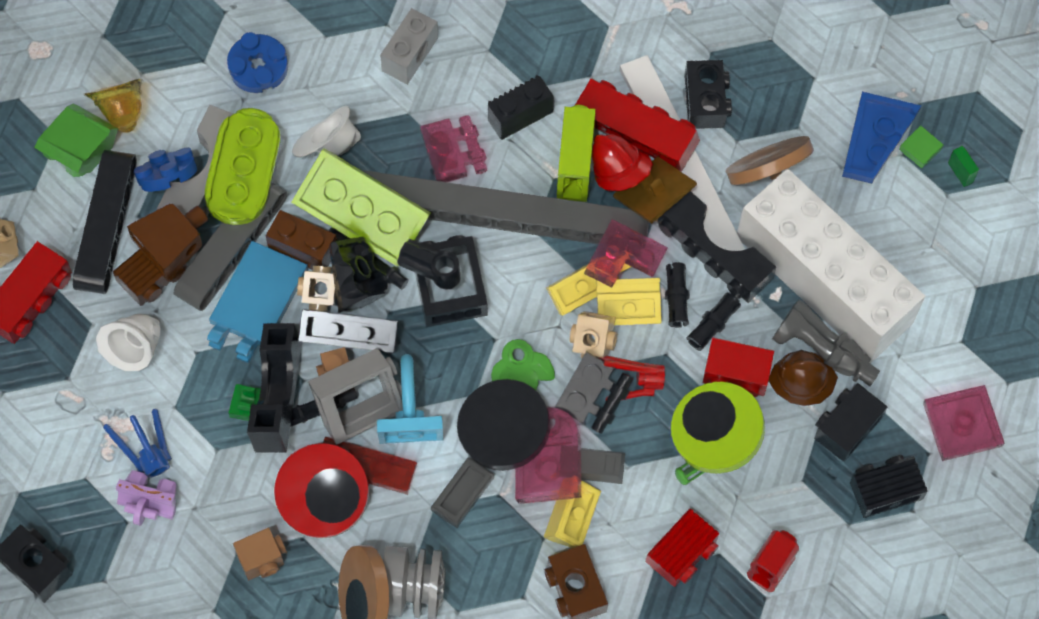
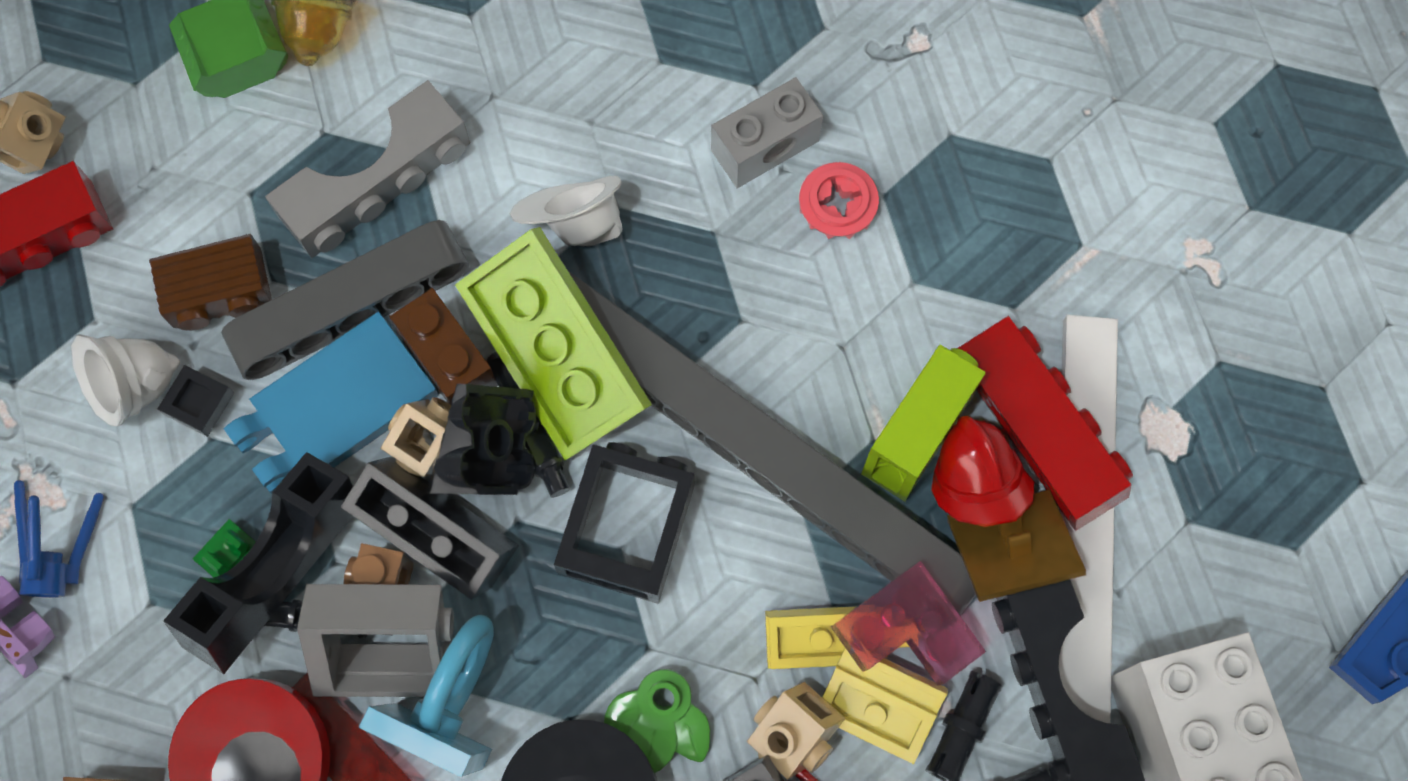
camera: 30 degrees right, 5 degrees up
black beam [73,150,137,294] -> none
reddish brown torso [127,204,208,281] -> none
blue plate [134,147,198,192] -> none
lime tile [205,108,280,225] -> none
blue plate [227,32,288,93] -> none
black piece [397,239,461,290] -> none
clear pink plate [420,115,487,182] -> none
black brick [488,75,554,140] -> none
black brick [684,60,732,129] -> none
medium nougat piece [726,136,814,185] -> none
none -> black plate [157,365,234,437]
none -> coral gear [799,162,879,239]

